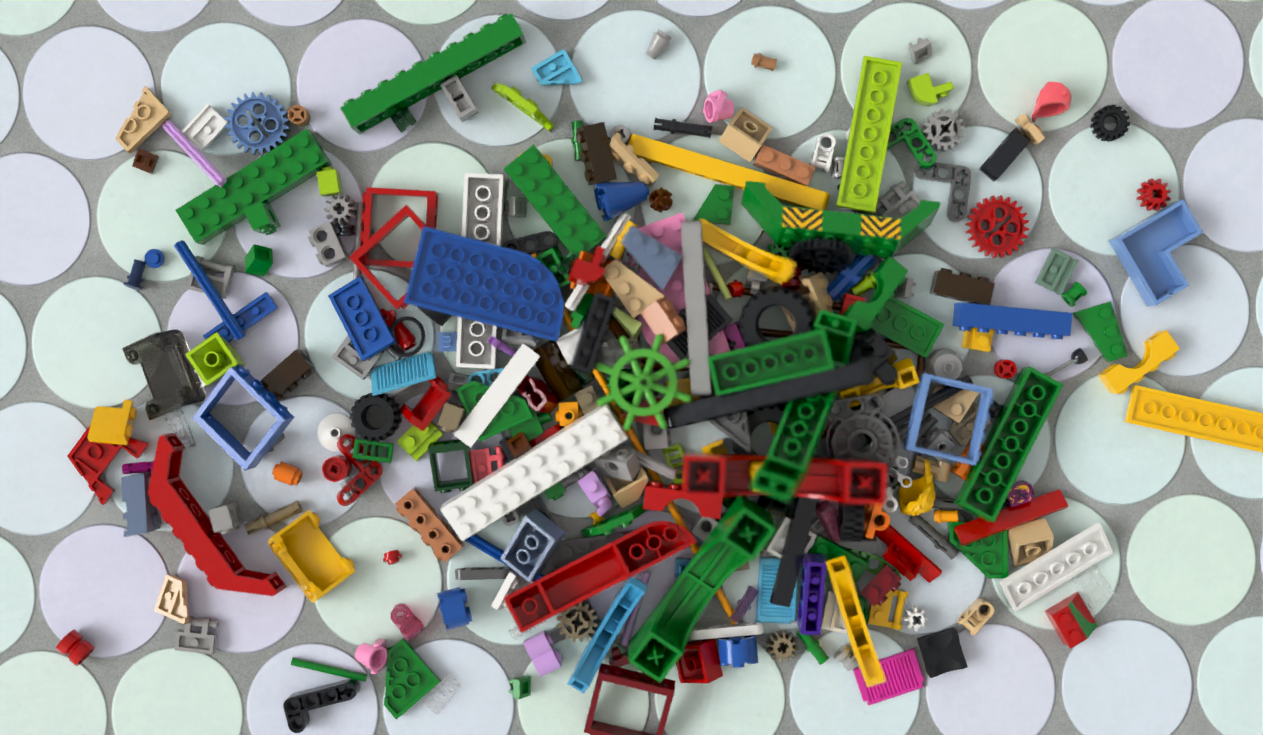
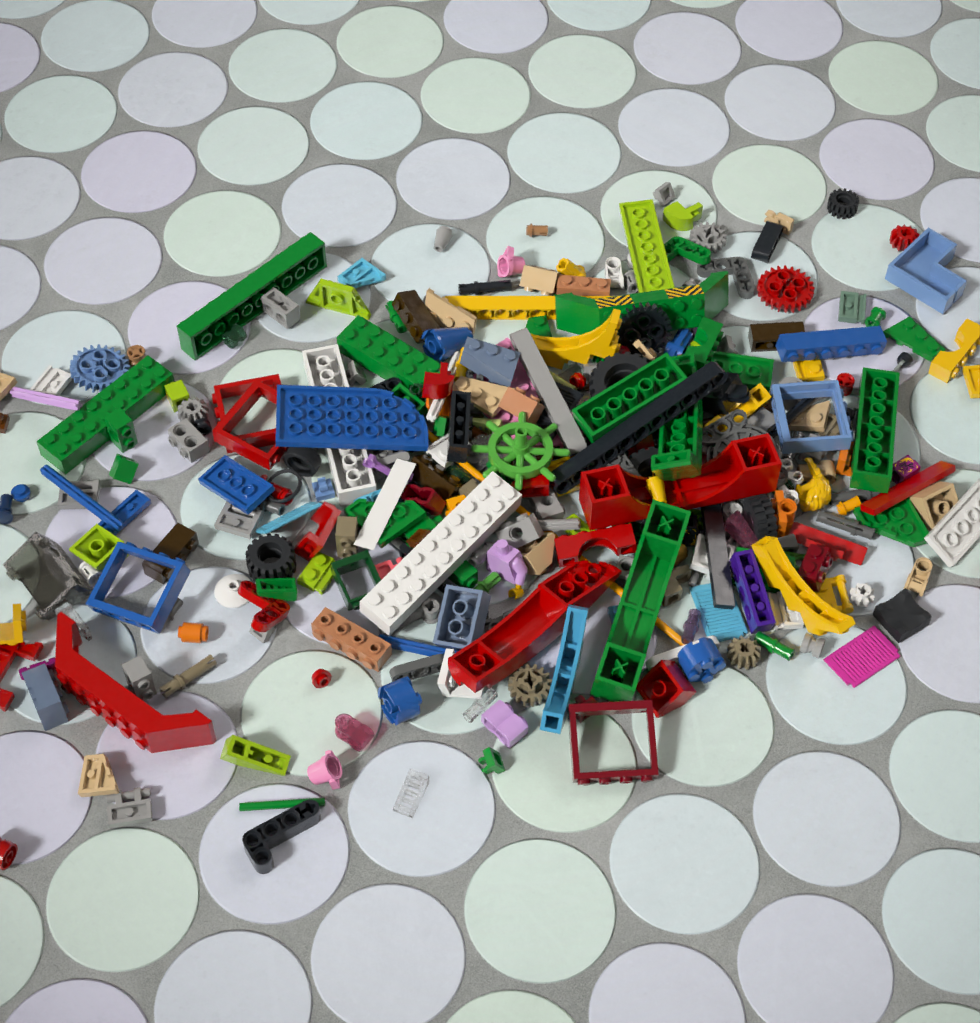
camera: 15 degrees left, 35 degrees down
yellow windscreen [267,510,355,603] -> none
red wheel [322,455,352,482] -> none
light grey bar [353,202,364,279] -> none
green plate [384,637,441,720] -> none
green wing [580,503,648,537] -> none
lavender bar [620,571,651,646] -> none
reddish brown gear [649,187,673,213] -> none
coral helmet [1032,82,1072,122] -> none
none -> lime slope [220,735,291,776]
none -> bright green axle [474,572,501,594]
none -> yellow piece [556,258,586,277]

